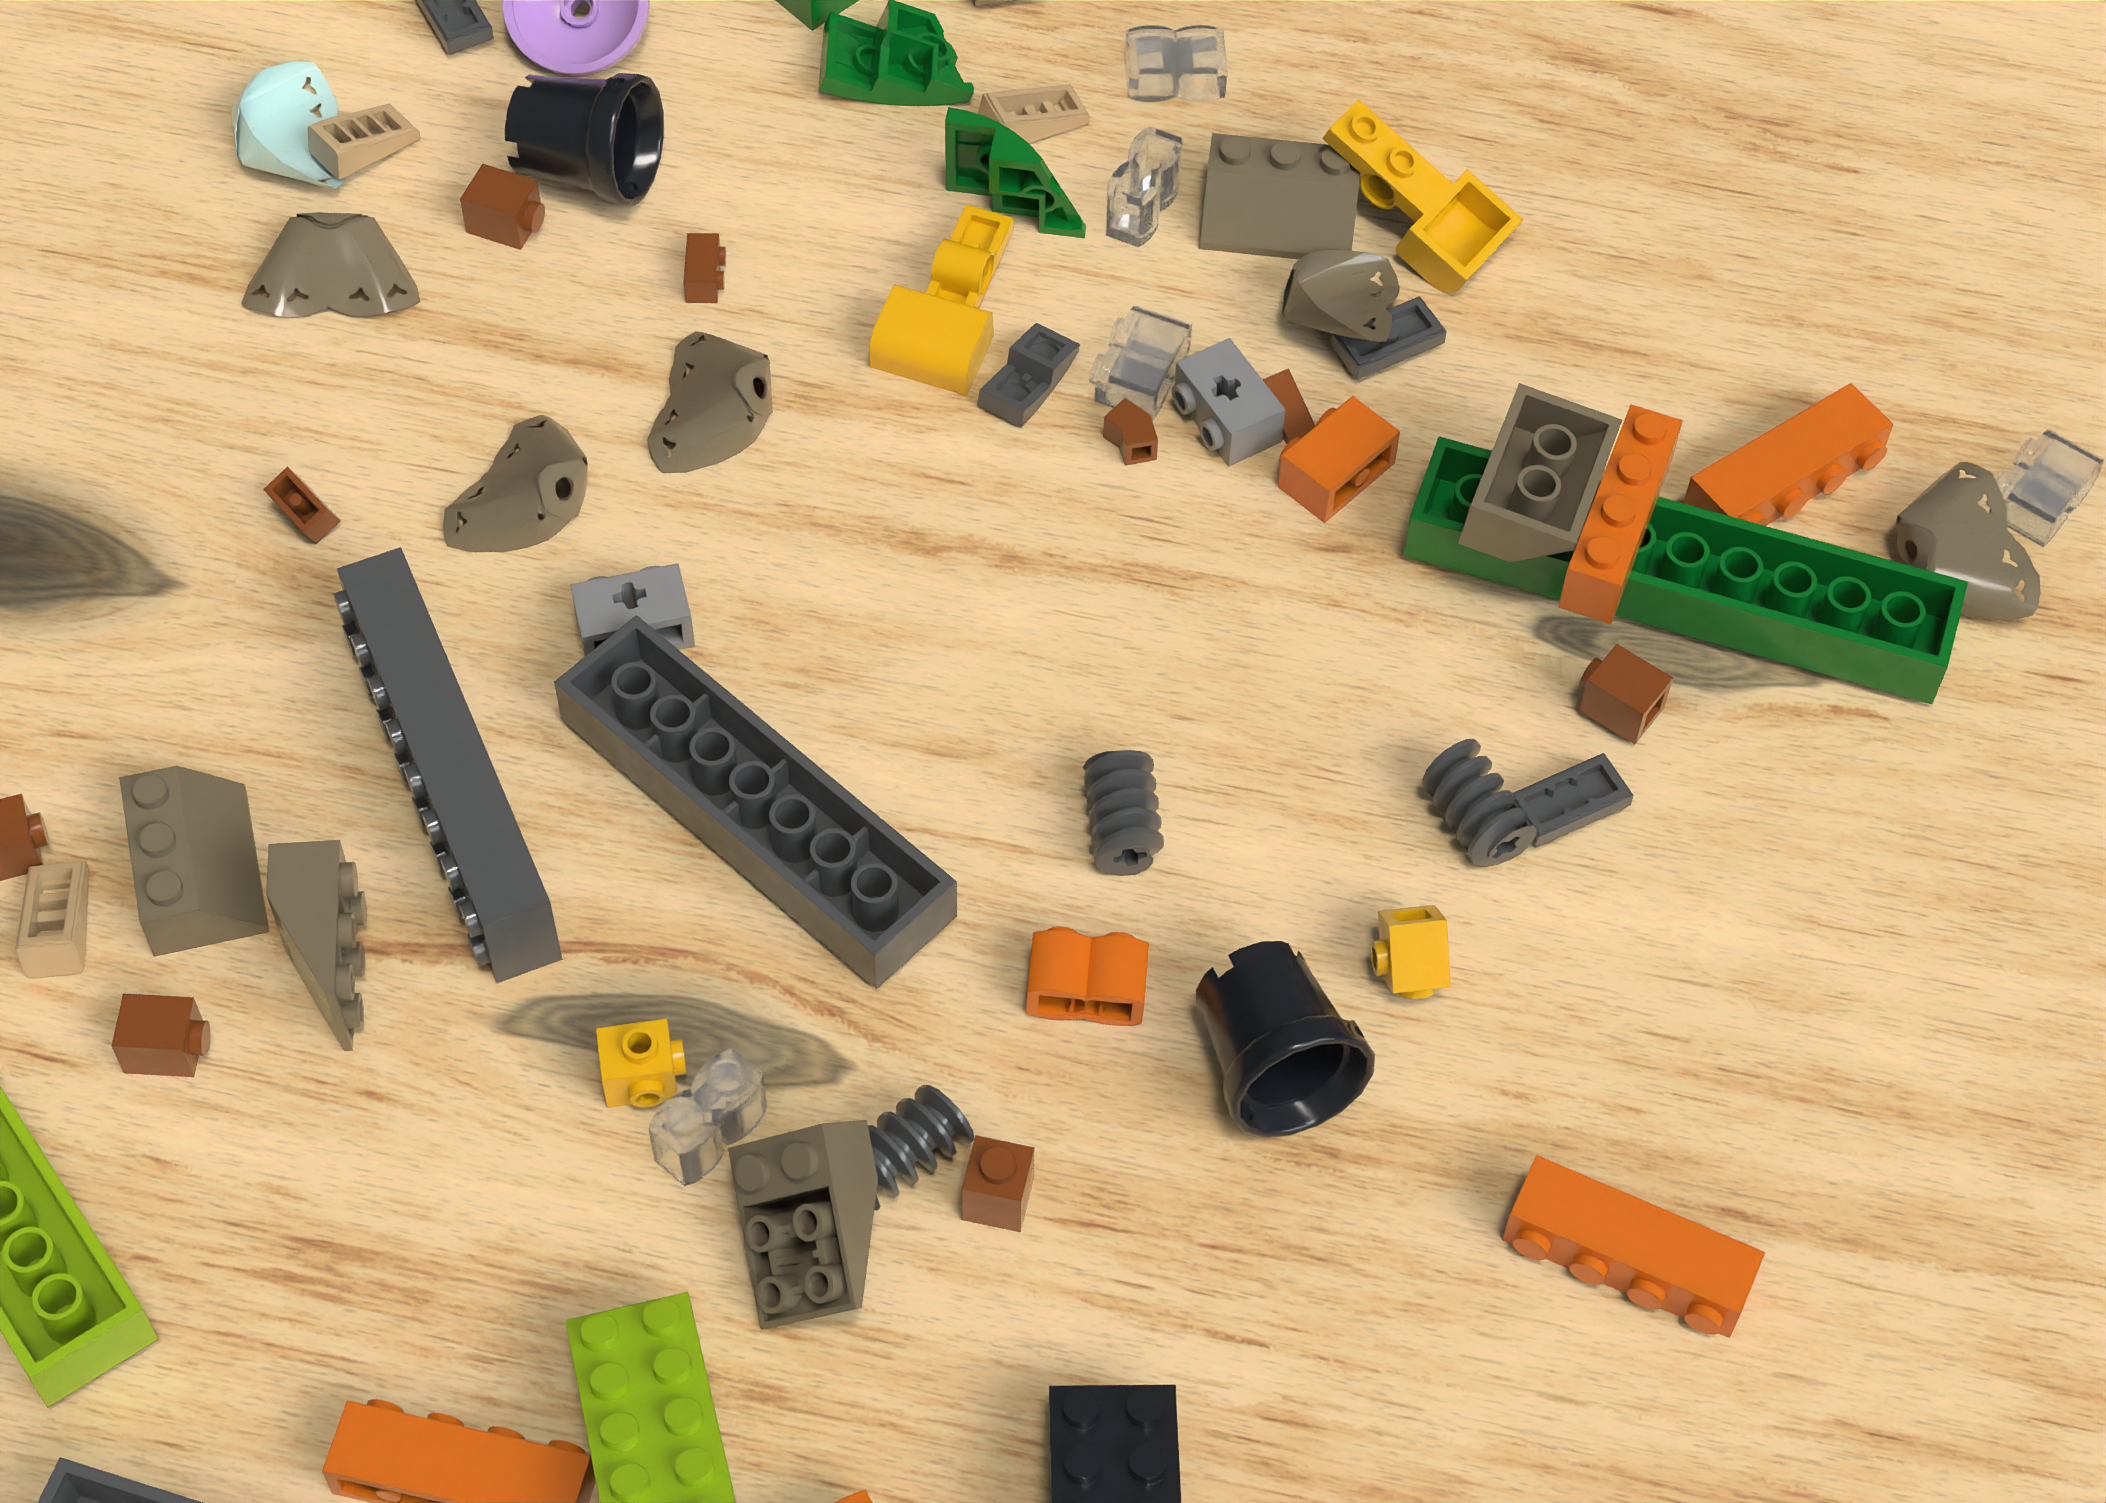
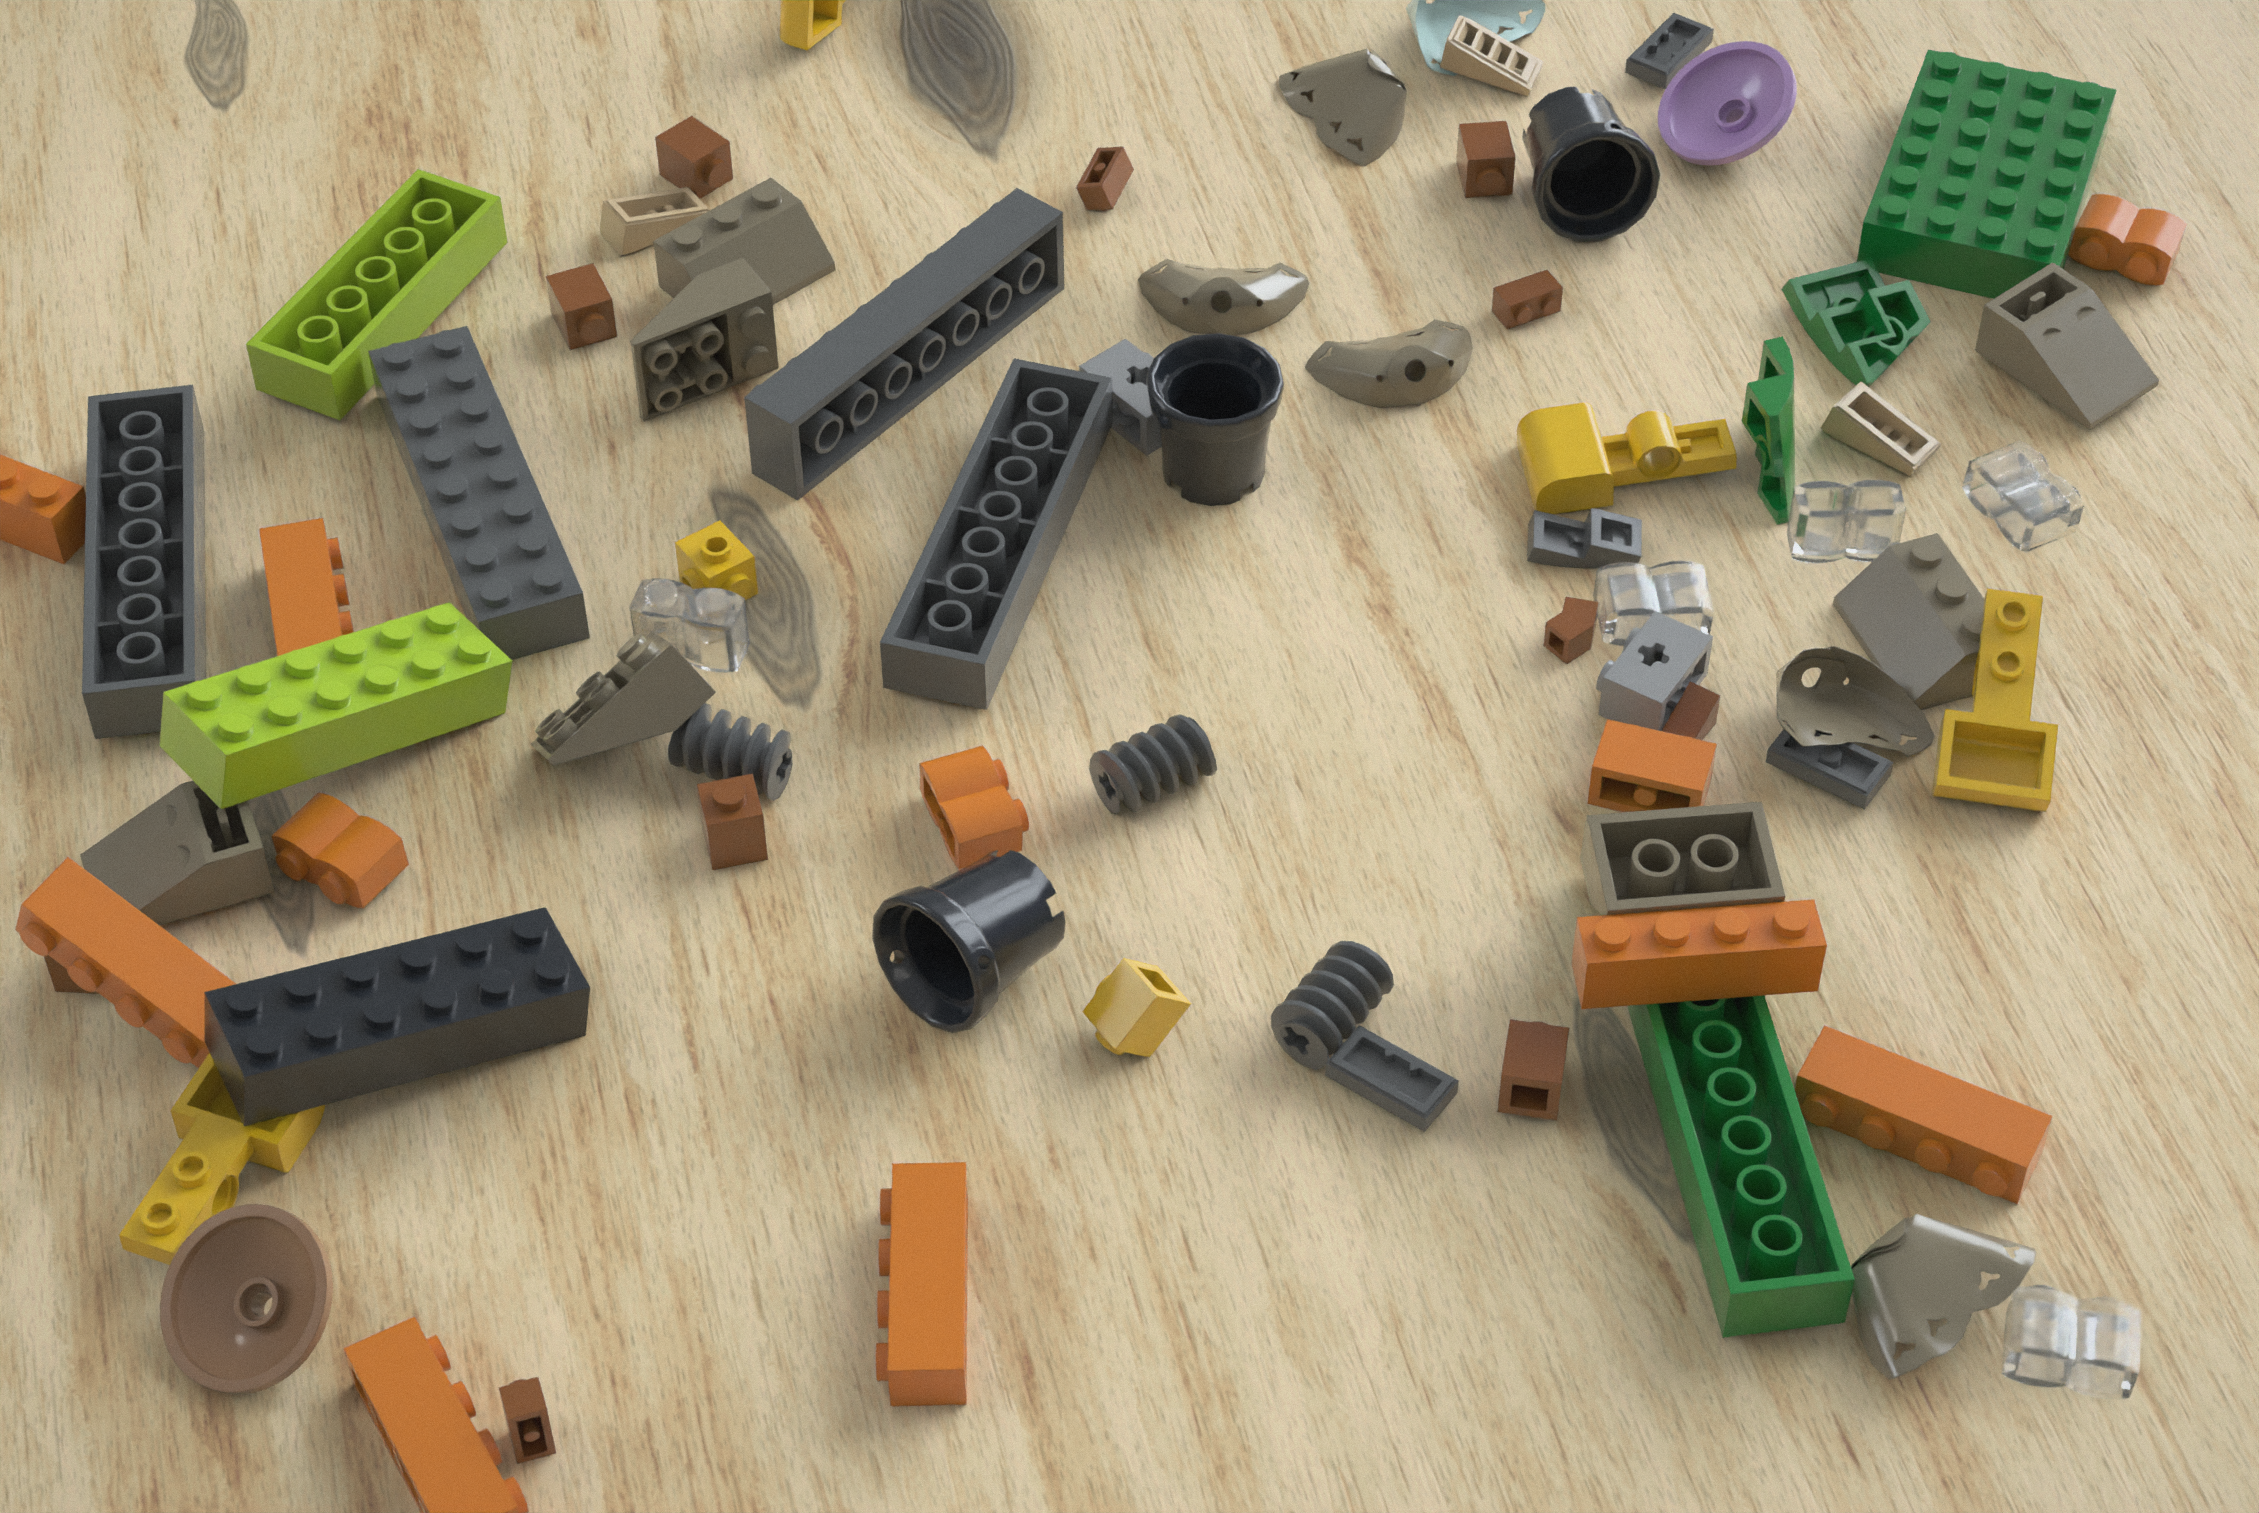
camera: 65 degrees right, 10 degrees down
none -> dark grey brick [368,326,590,660]
none -> black piece [1146,333,1284,506]

